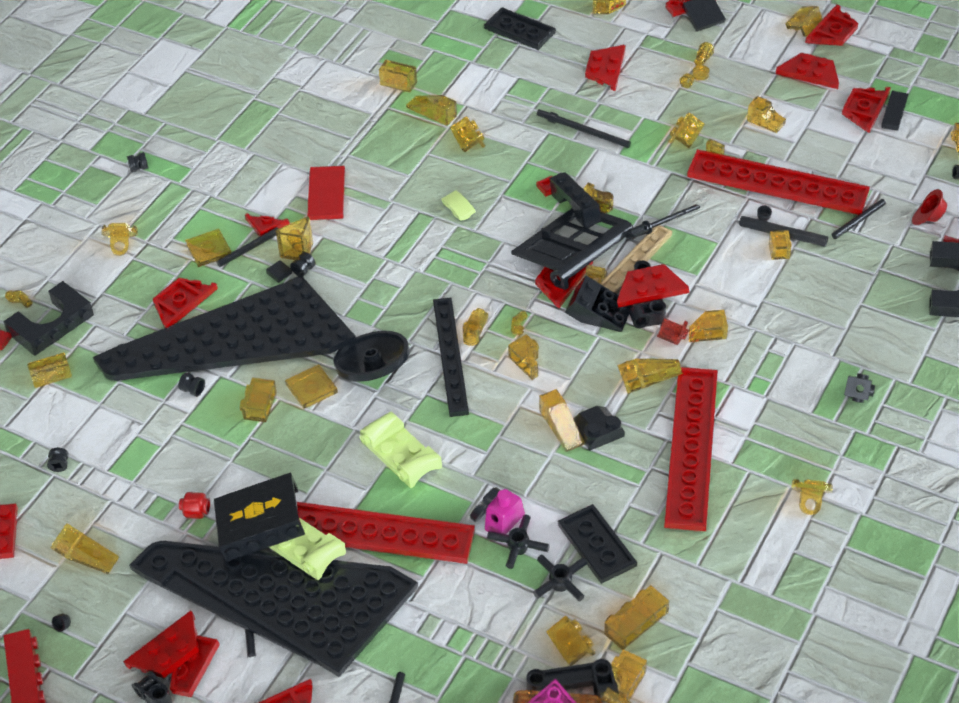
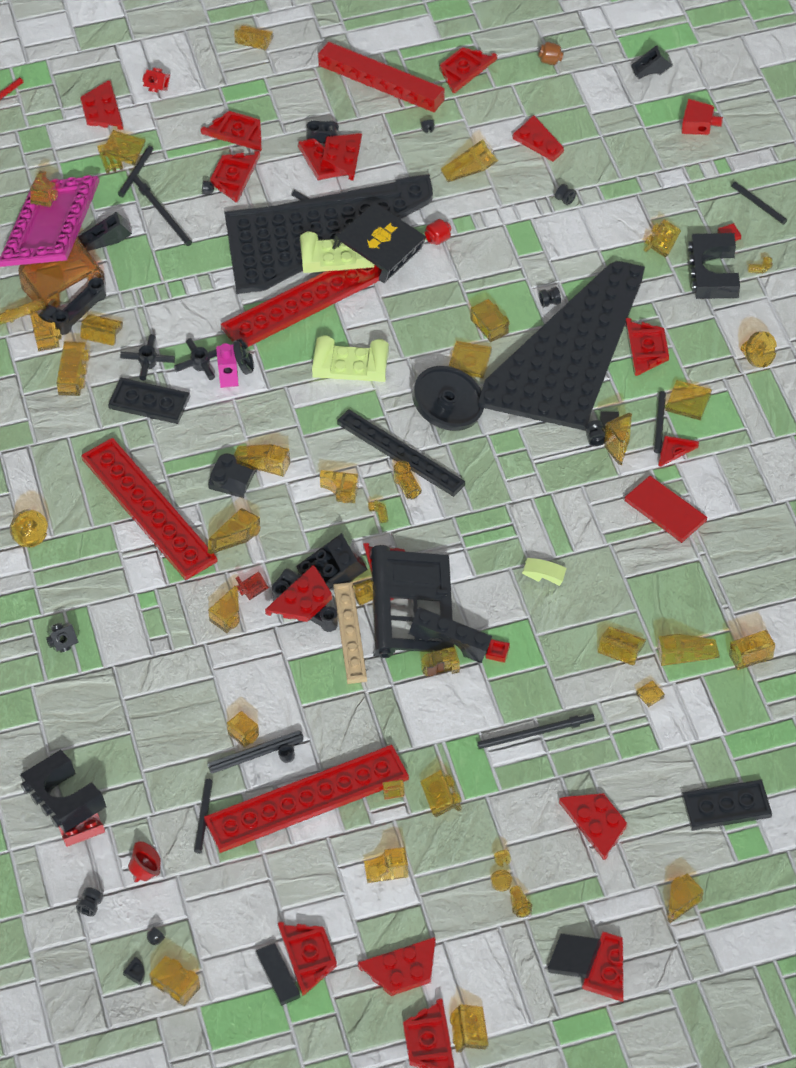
camera: 135 degrees right, 5 degrees up
black piece [627,204,700,240] -> none
none -> clear yellow tile [636,680,665,707]

